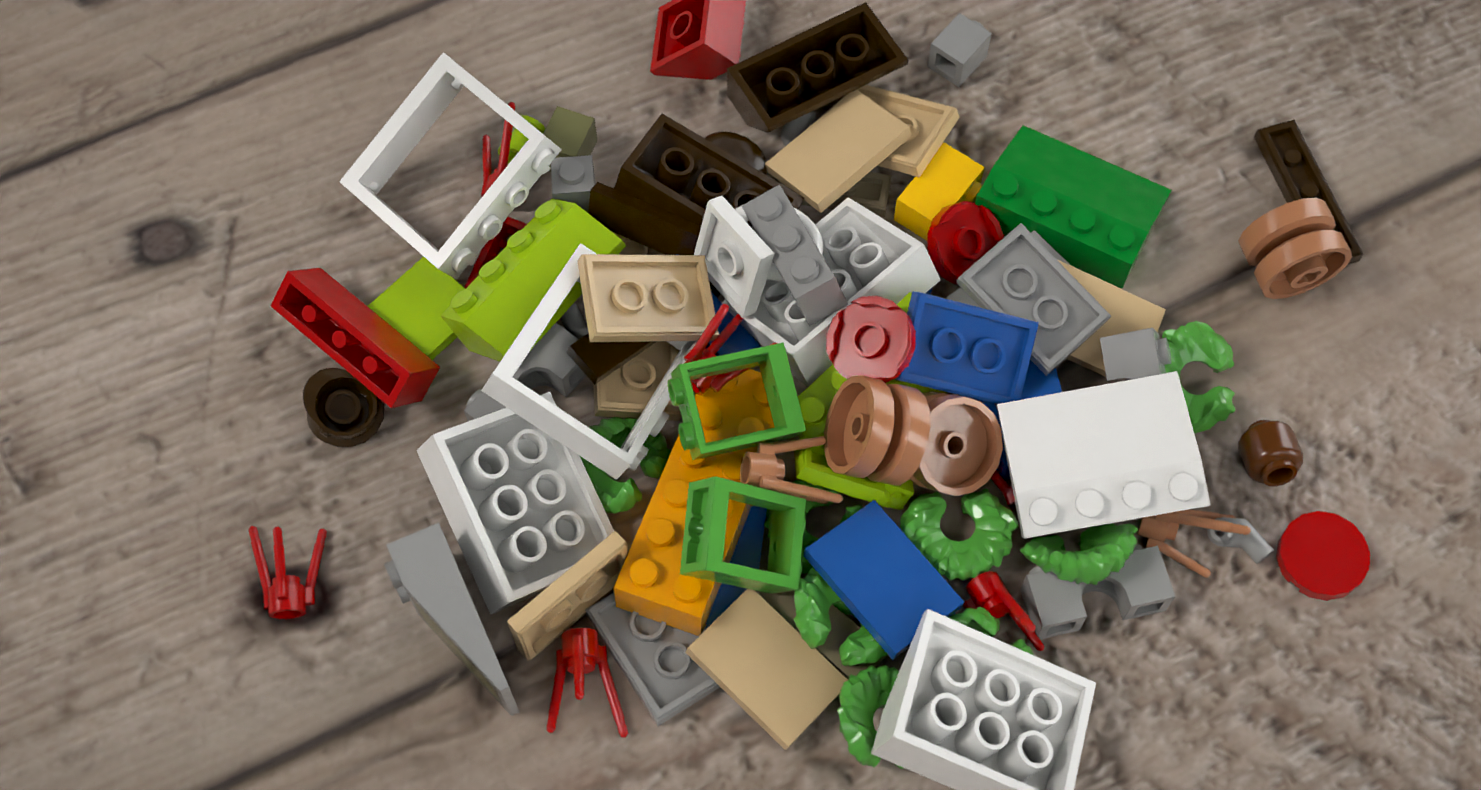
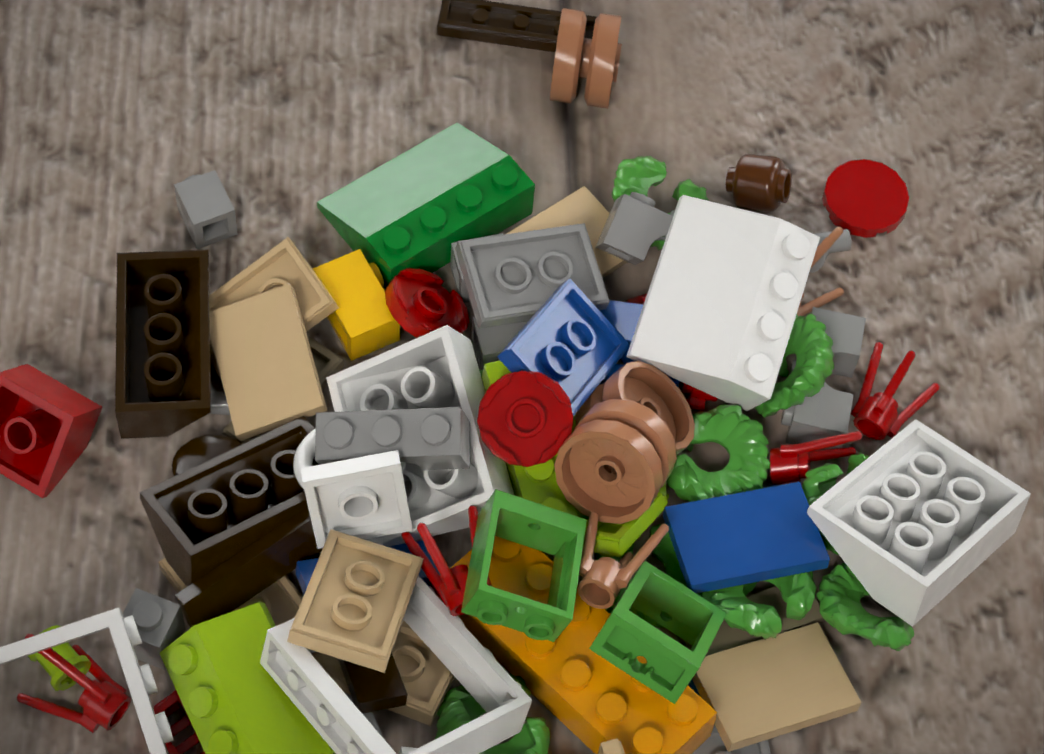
camera: 70 degrees left, 5 degrees down
olive brick [543,106,598,172] -> none
none -> red plant [851,342,940,440]

